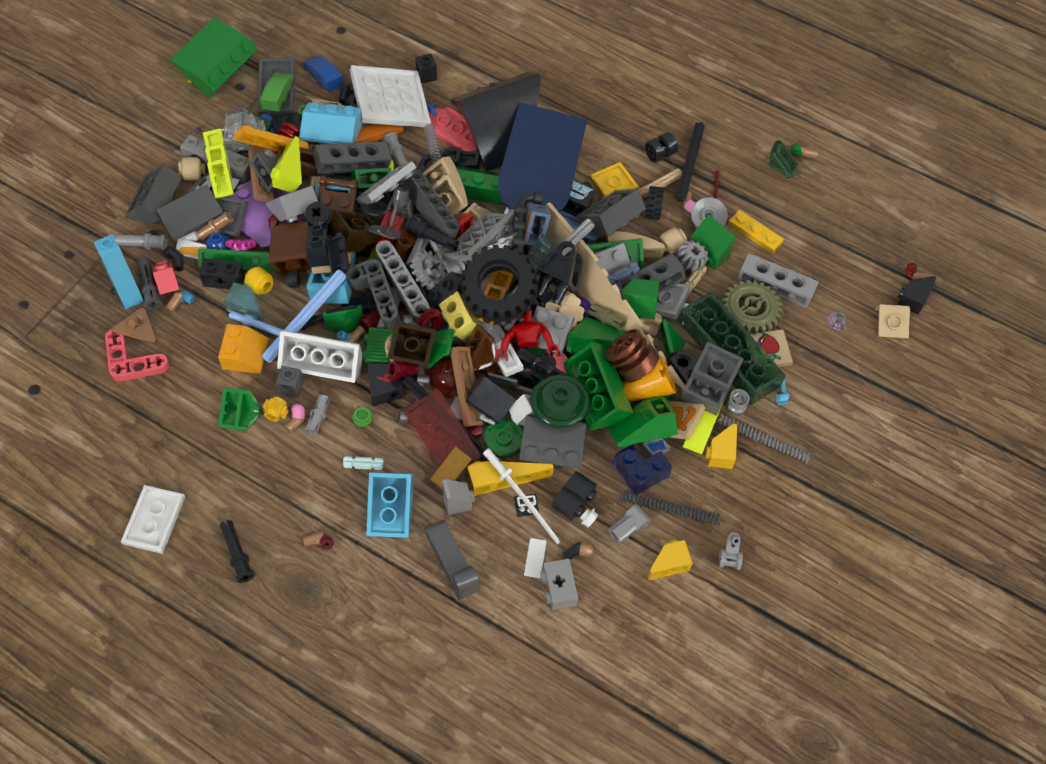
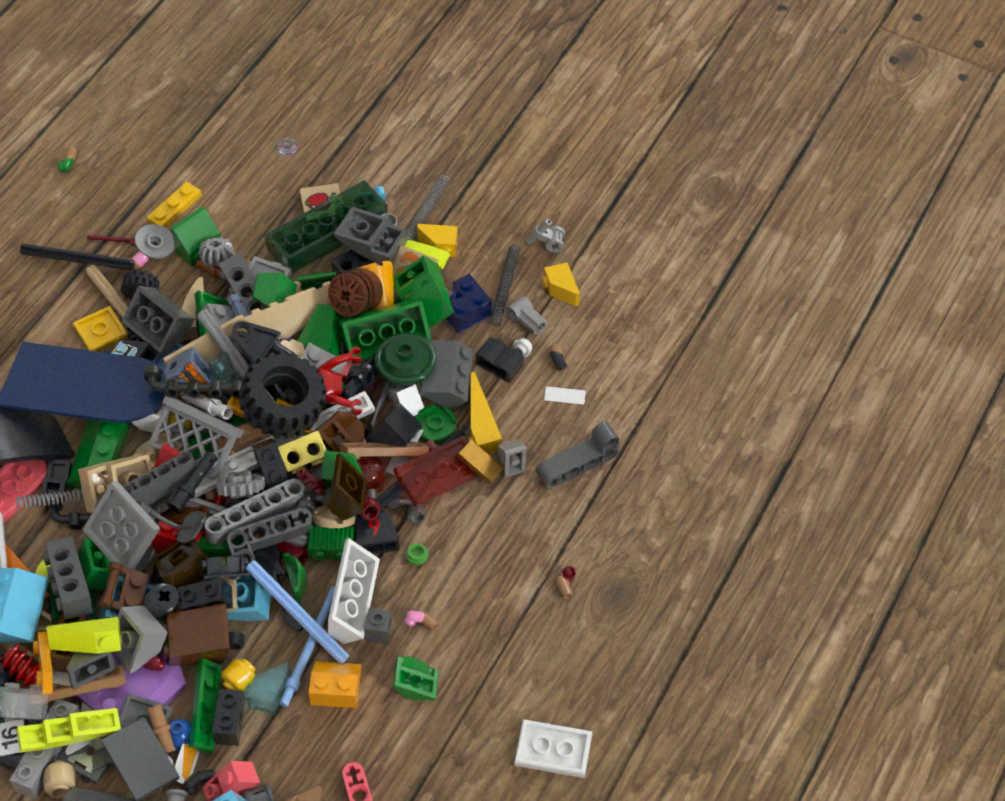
camera: 90 degrees left, 5 degrees down
arm [166,291,195,312] -> none
black pin [220,520,255,583] -> none
dark pink gear [226,239,257,250] -> none
yellow gear [262,397,289,422] -> none
light grey pin [305,394,331,435] -> none
arm [336,326,366,343] -> none
light aqua axle [343,456,384,470] -> none
medium azure slope [366,472,414,538] -> none
light grey pin [382,132,408,166] -> none
white sword [483,448,560,545] -> none
black sticker [514,494,539,517] -> none
light grey brick [540,559,578,611] -> none
olive pin [588,304,627,331] -> none
black wheel [645,132,678,163] -> none
tan head [660,227,687,255] -> none
olive gear [720,280,783,335] -> none
light grey brick [737,253,819,309] -> none
clear green tile [768,140,798,178] -> none
tan piece [875,304,910,338] -> none
black slope [897,276,937,315] -> none
arm [905,263,932,281] -> none

